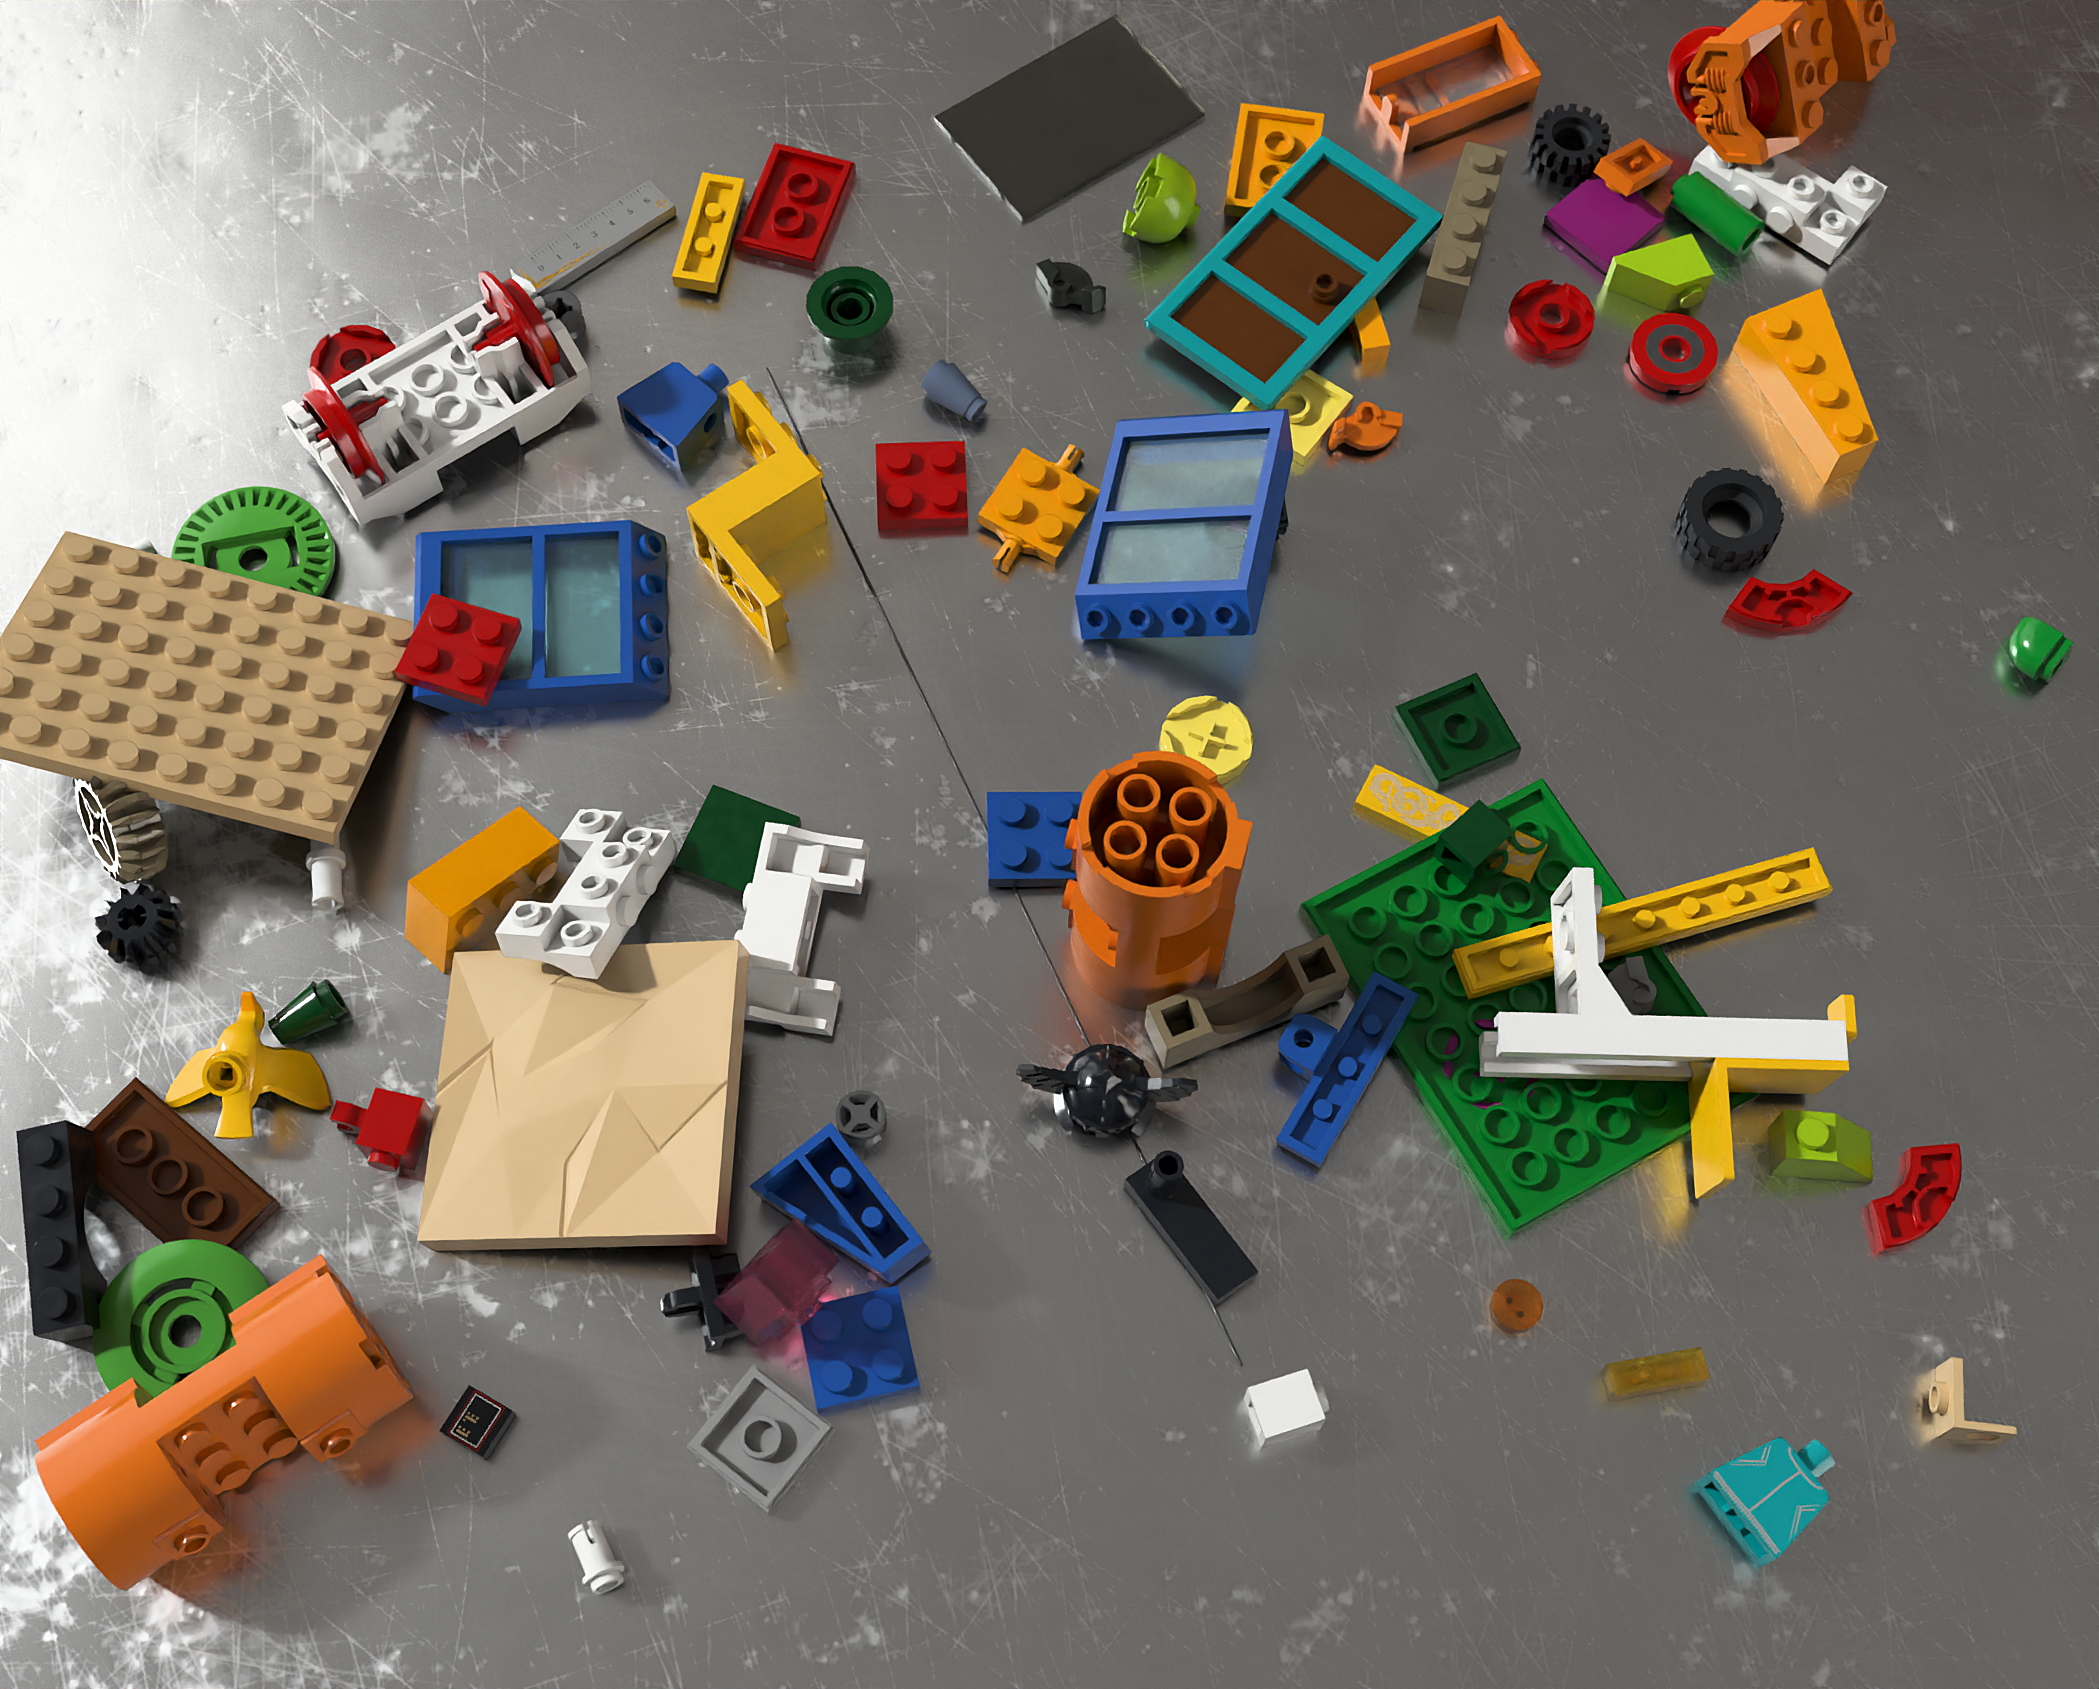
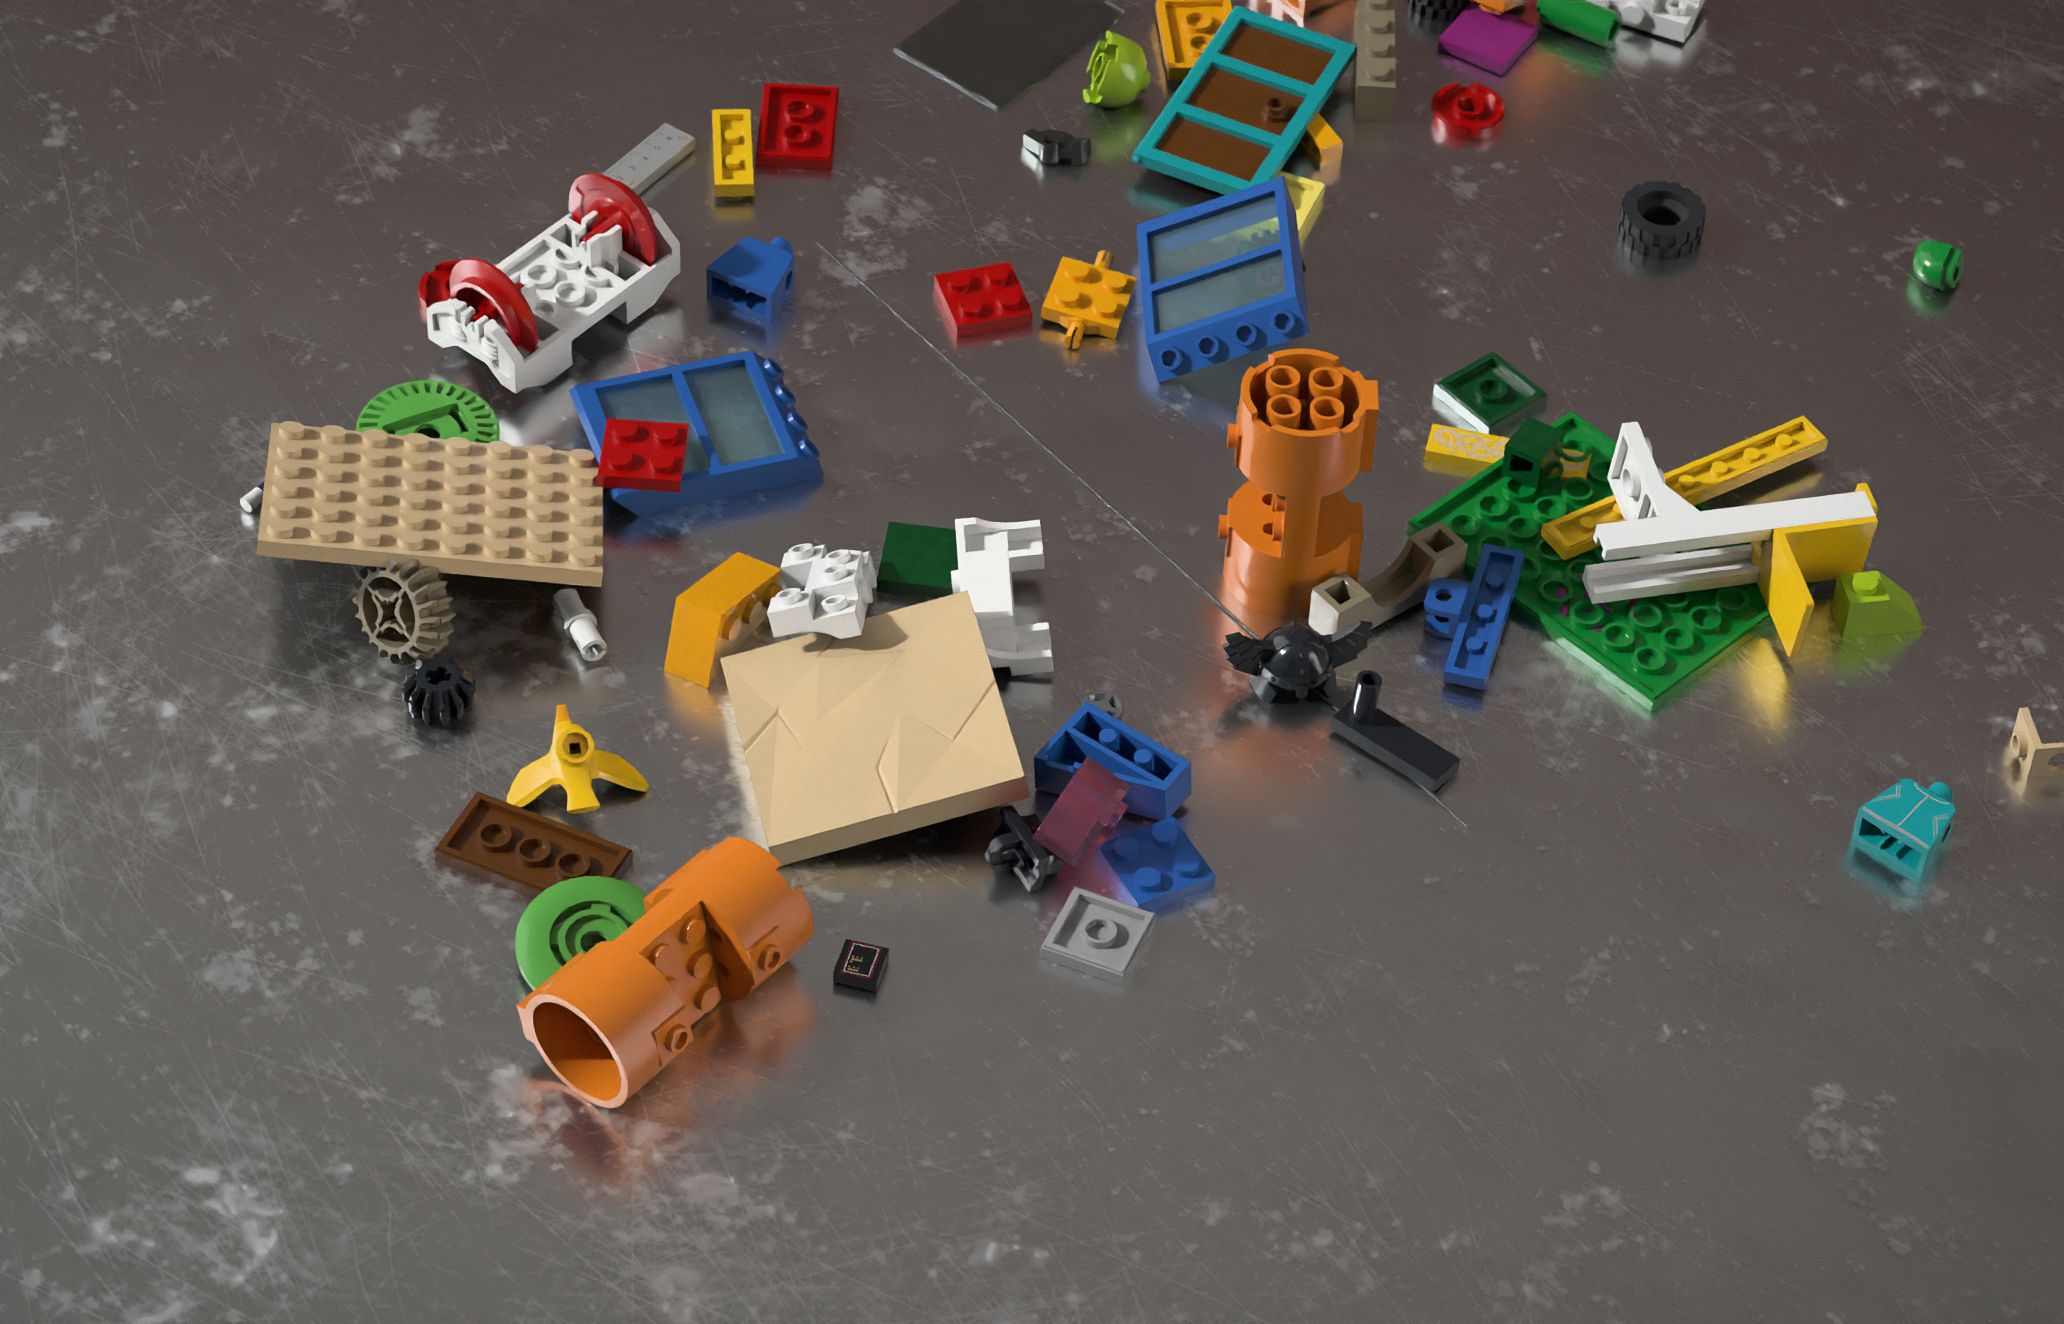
camera: 15 degrees left, 20 degrees down
black arch [16,1120,108,1343] -> none
dark green cone [268,979,348,1045] -> none
red brick [330,1087,433,1172] -> none
white pin [568,1519,625,1595] -> none
yellow bracket [686,379,827,652] -> none
dark green piece [806,266,893,354] -> none
sand blue cone [920,359,988,422] -> none
blue plate [986,792,1082,887] -> none
white brick [1244,1369,1329,1448] -> none
orange piece [1327,401,1403,450] -> none
clear orange tile [1489,1279,1543,1334] -> none
clear yellow piece [1600,1347,1710,1402] -> none
lime slope [1604,233,1714,312] -> none
red tile [1629,312,1719,393] -> none
red tile [1724,569,1853,632] -> none
light orange wedge [1733,288,1878,484] -> none
red tile [1867,1143,1962,1254] -> none

